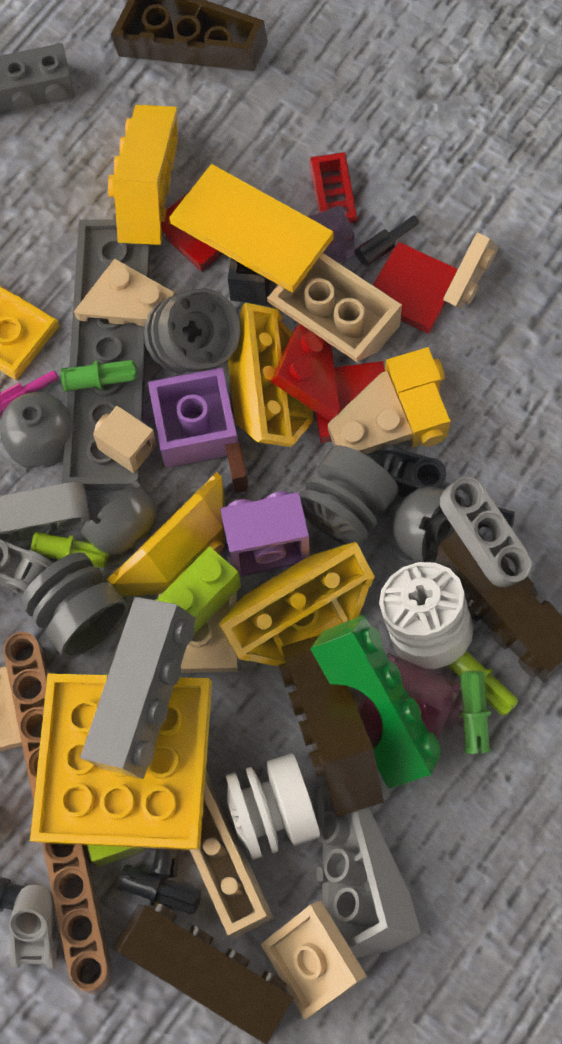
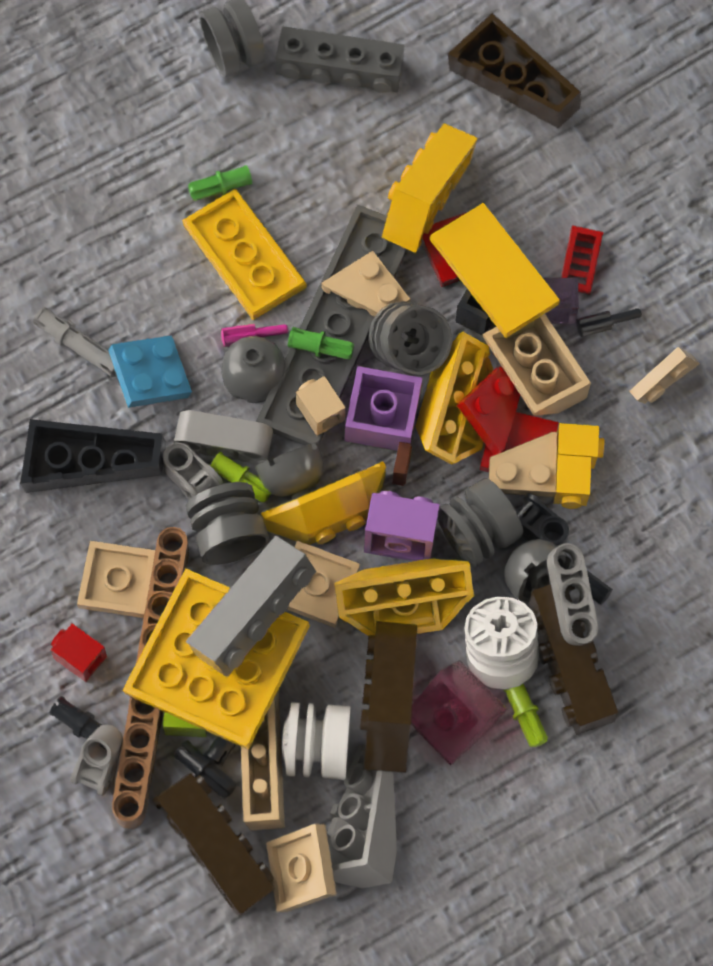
camera: 15 degrees right, 0 degrees up
lime brick [155,546,241,636] -> none
green arch [310,615,441,789] -> none
red tile [373,242,458,334] -> none
bright green axle [459,670,491,754] -> none

